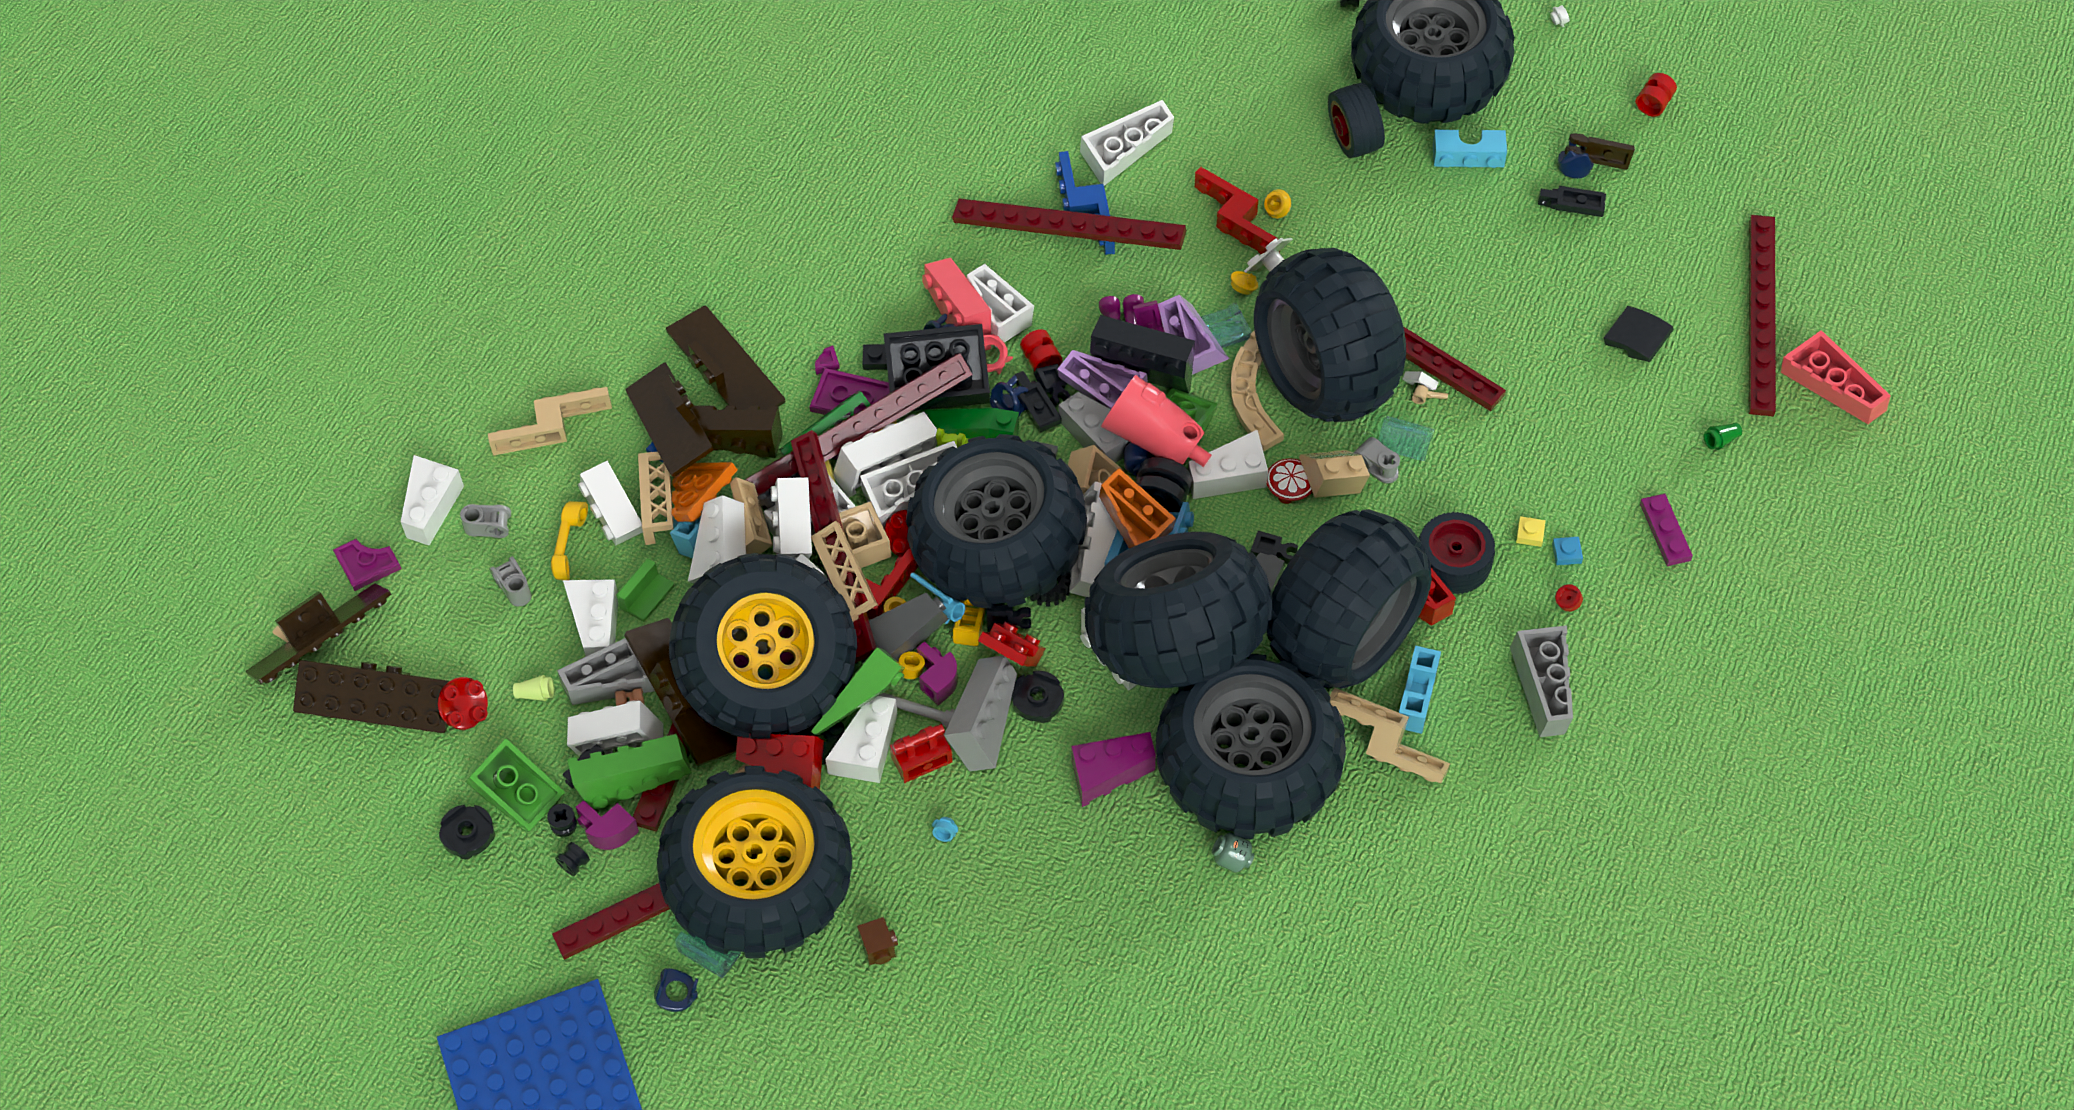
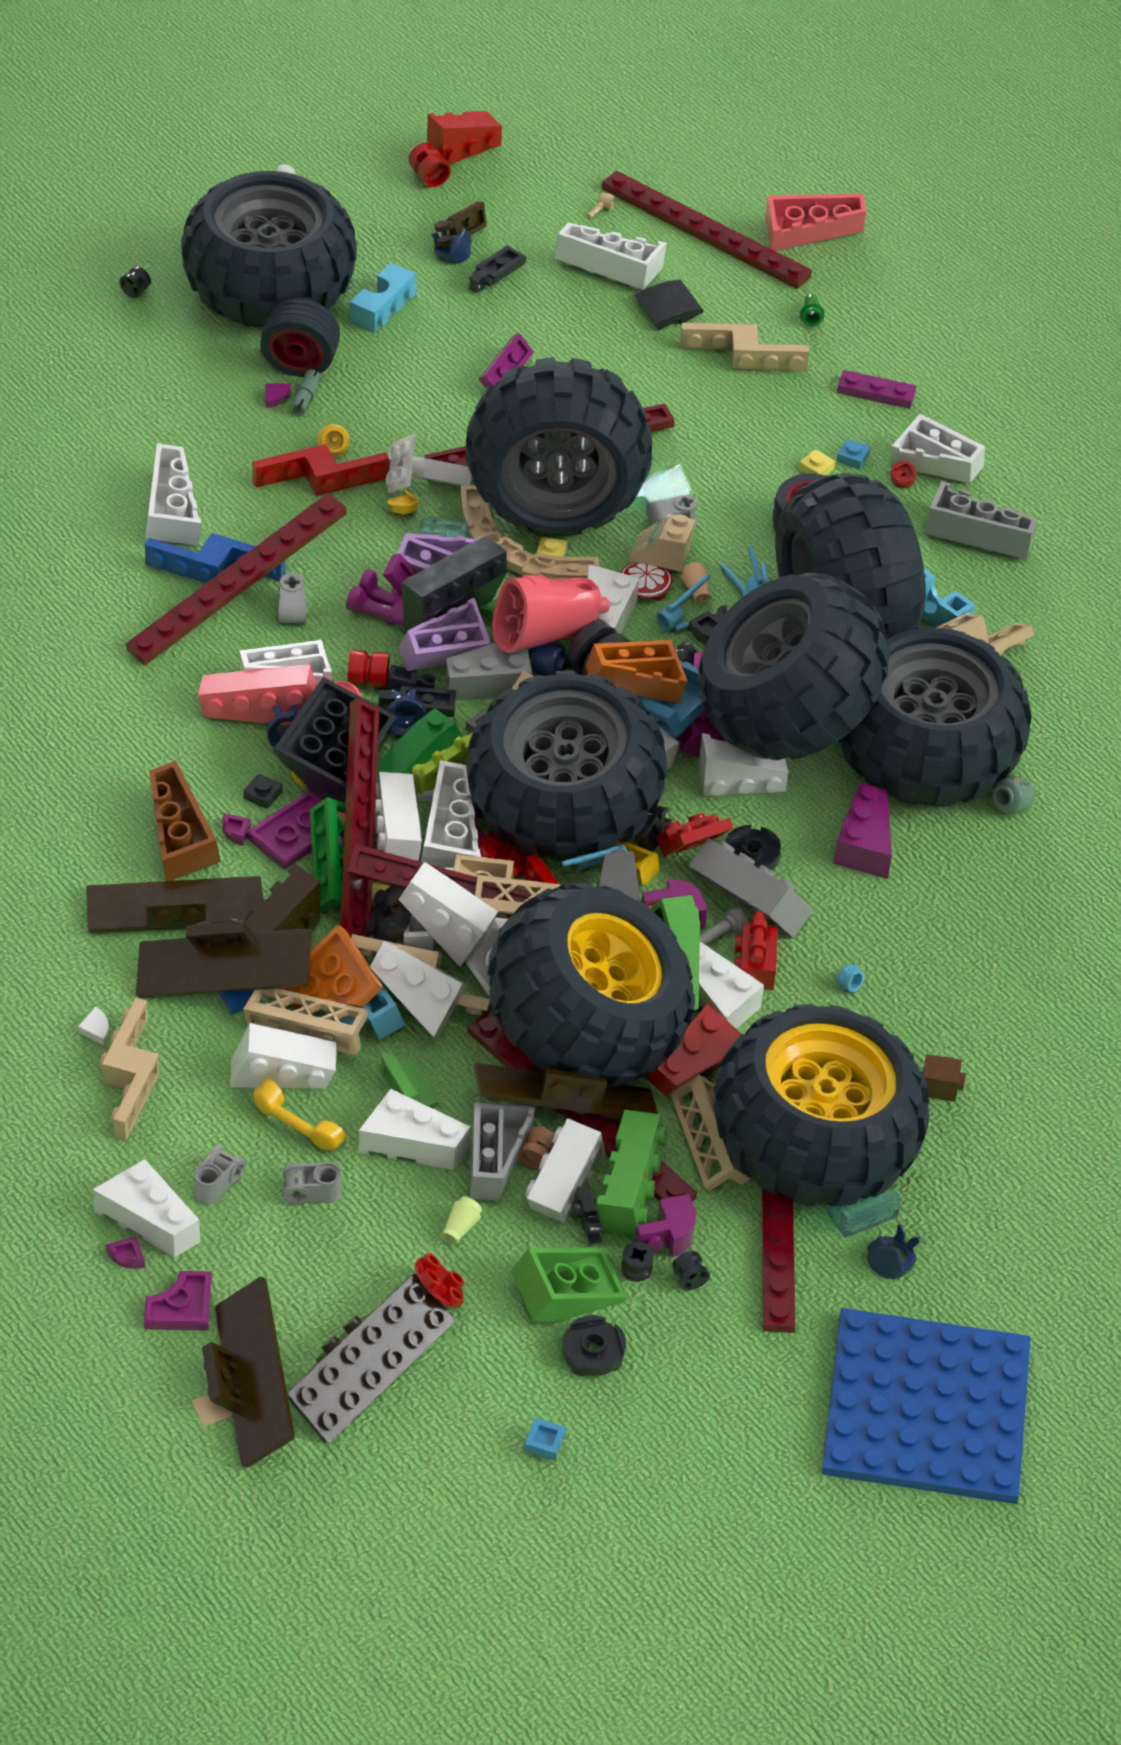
camera: 65 degrees left, 10 degrees down
none -> white tile [78,1007,109,1045]
none -> magenta tile [105,1237,145,1269]
none -> dark orange wedge [149,761,221,881]
none -> magenta tile [265,383,291,407]
none -> light grey piece [278,573,306,624]
none -> sand green pin [289,369,321,416]
none -> red wedge [427,111,502,165]
none -> magenta plate [479,333,534,389]
none -> dark azure plate [524,1418,566,1460]
none -> light yellow plate [537,536,567,557]
none -> white wedge [555,223,667,290]
none -> tan hand [587,193,615,219]
none -> medium azure plant [656,575,710,633]
none -> tan bracket [680,323,809,371]
none -> light nougat cone [681,562,710,603]
none -> white wedge [891,414,985,483]

